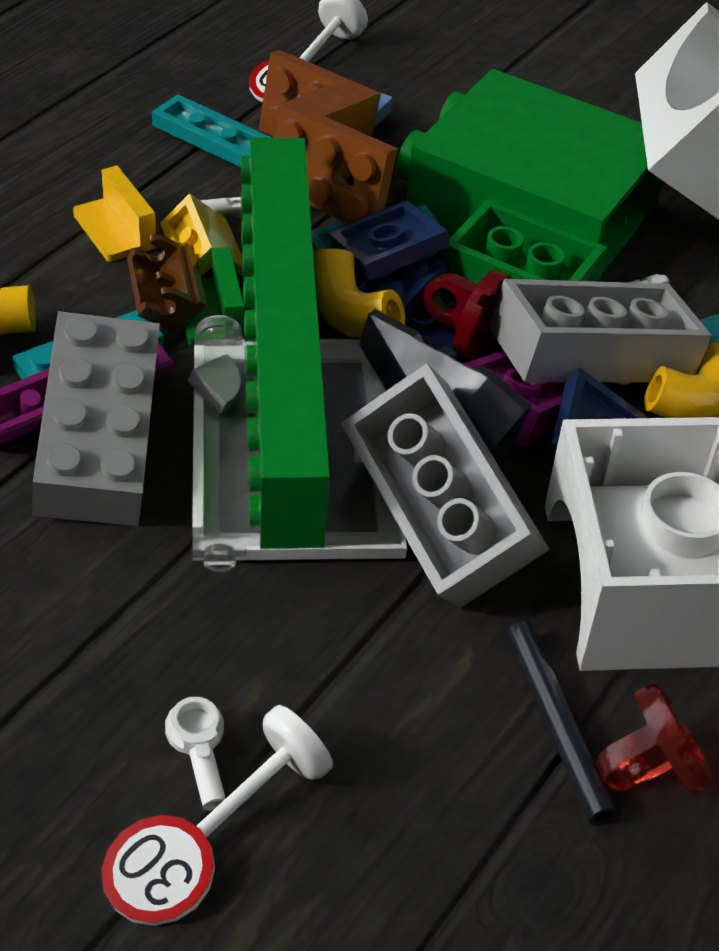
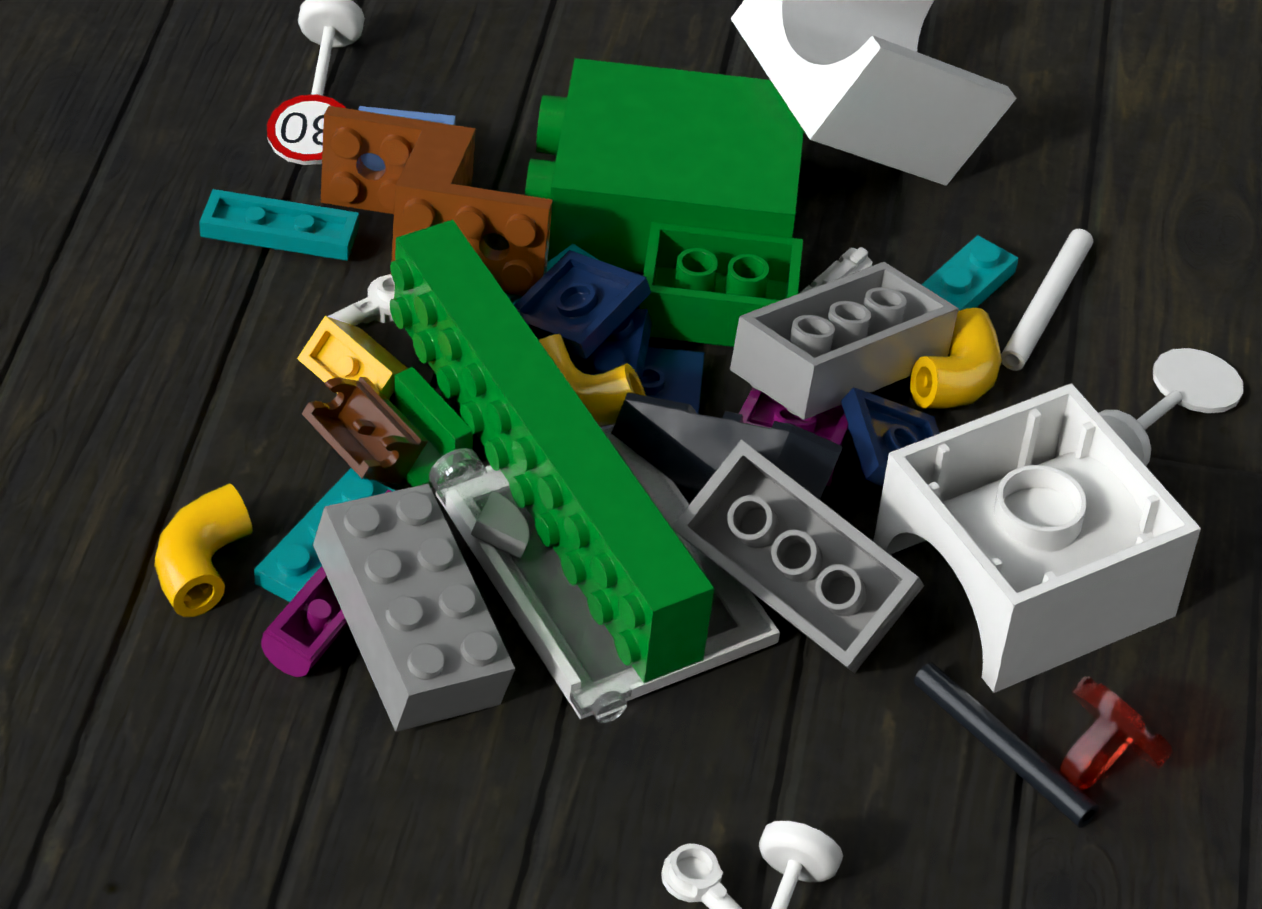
camera: 25 degrees left, 0 degrees up
yellow panel [73,165,157,262] -> none
dark red tile [423,269,512,361] -> none

